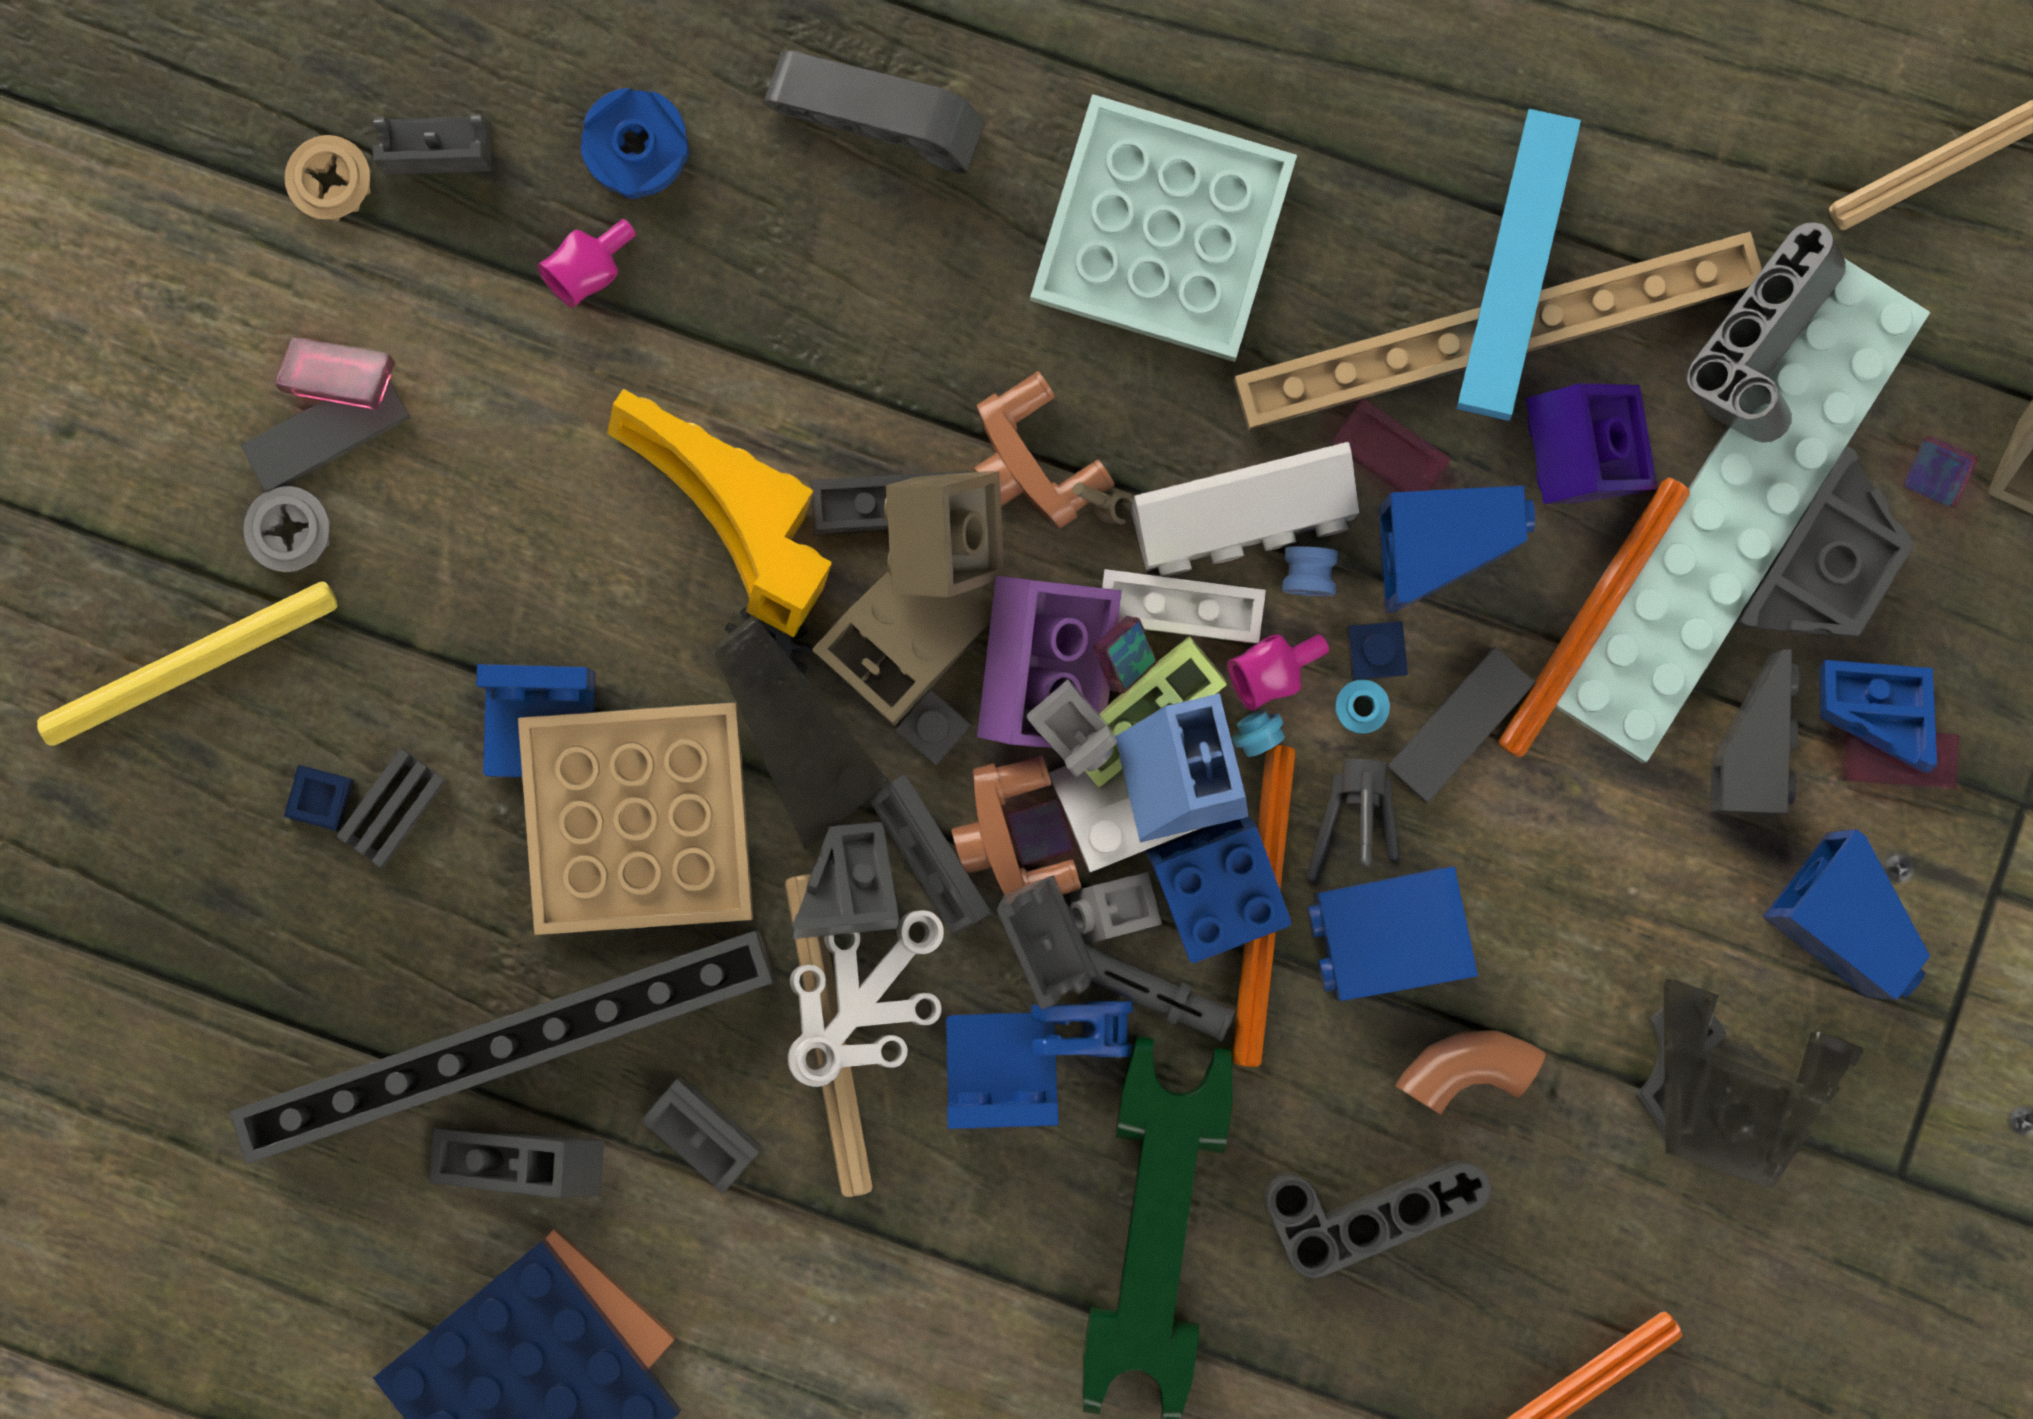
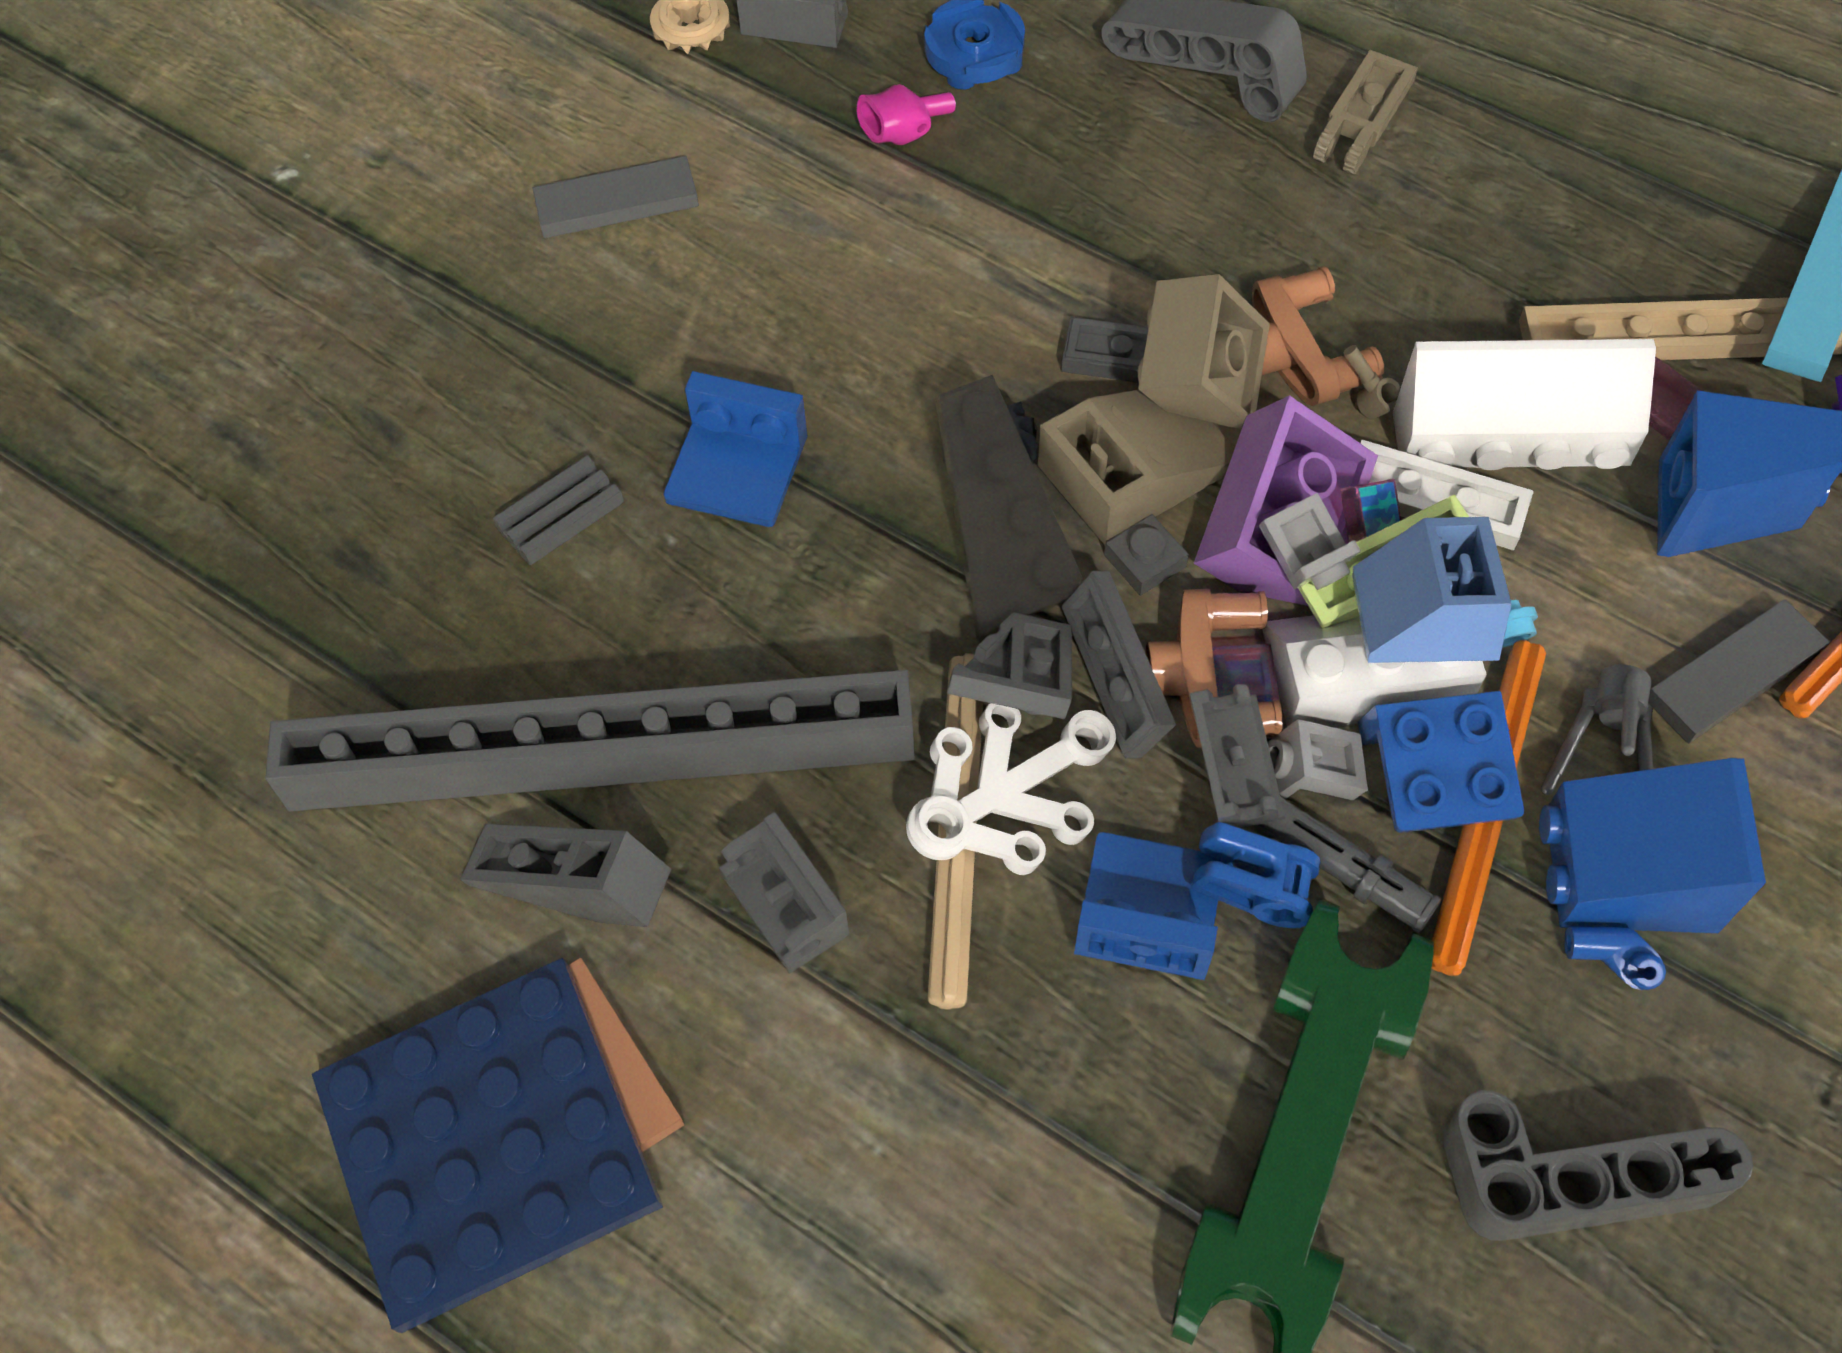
camera: 15 degrees right, 25 degrees down
light yellow axle [37,582,337,746] -> none
light grey gear [243,486,332,572] -> none
clear pink tile [275,337,395,410] -> none
dark blue tile [284,765,354,831] -> none
tan plate [518,702,753,935] -> none
yellow arch [607,389,832,637] -> none
light aqua plate [1030,94,1297,362] -> none
dark pink piece [1227,634,1329,711] -> none
medium blue wheel [1282,546,1339,597] -> none
medium azure plate [1335,680,1390,734] -> none
dark blue plate [1347,621,1408,681] -> none
nougat cylinder [1395,1030,1546,1115] -> none
none -> dark tan hinge [1313,50,1418,174]
none -> blue arm [1564,927,1666,990]

